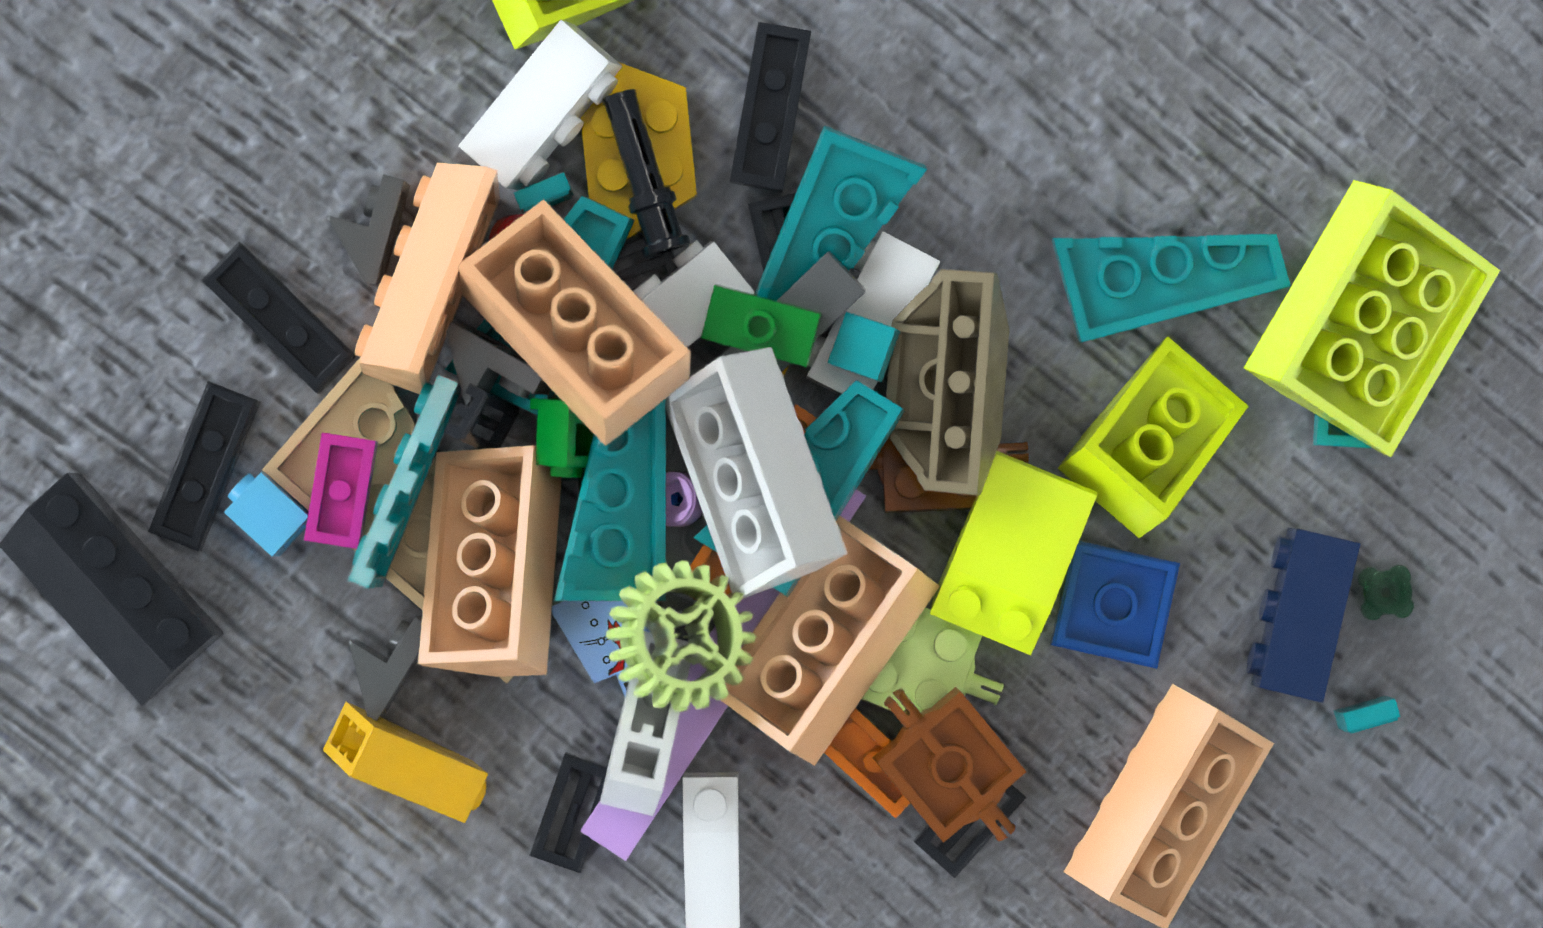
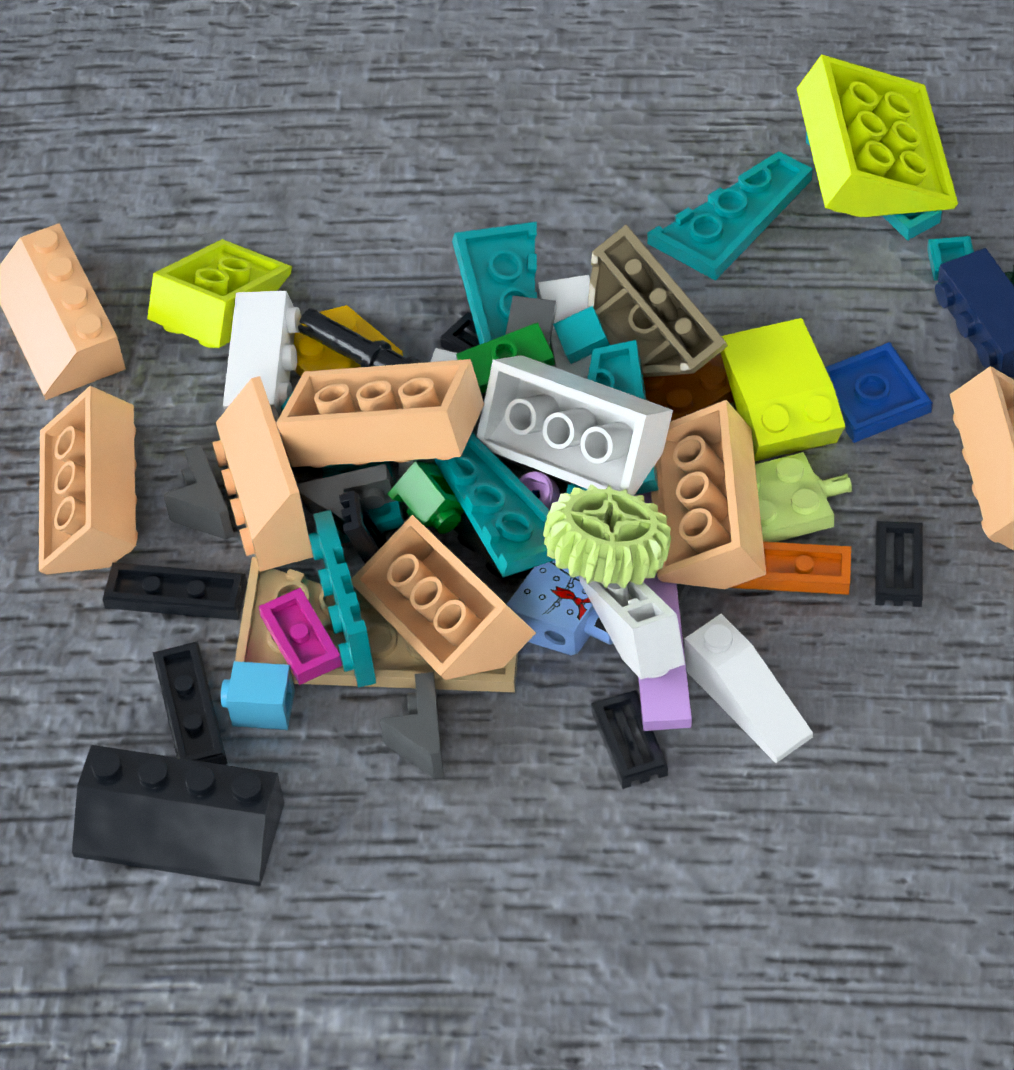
camera: 30 degrees left, 35 degrees down
yellow slope [323,702,488,823] -> none
black plate [730,22,811,193] -> none
dark orange plate [872,687,1027,843] -> none
neon yellow slope [1058,336,1249,538] -> none
none -> light nougat slope [39,386,138,575]
none -> teal tile [927,236,974,281]

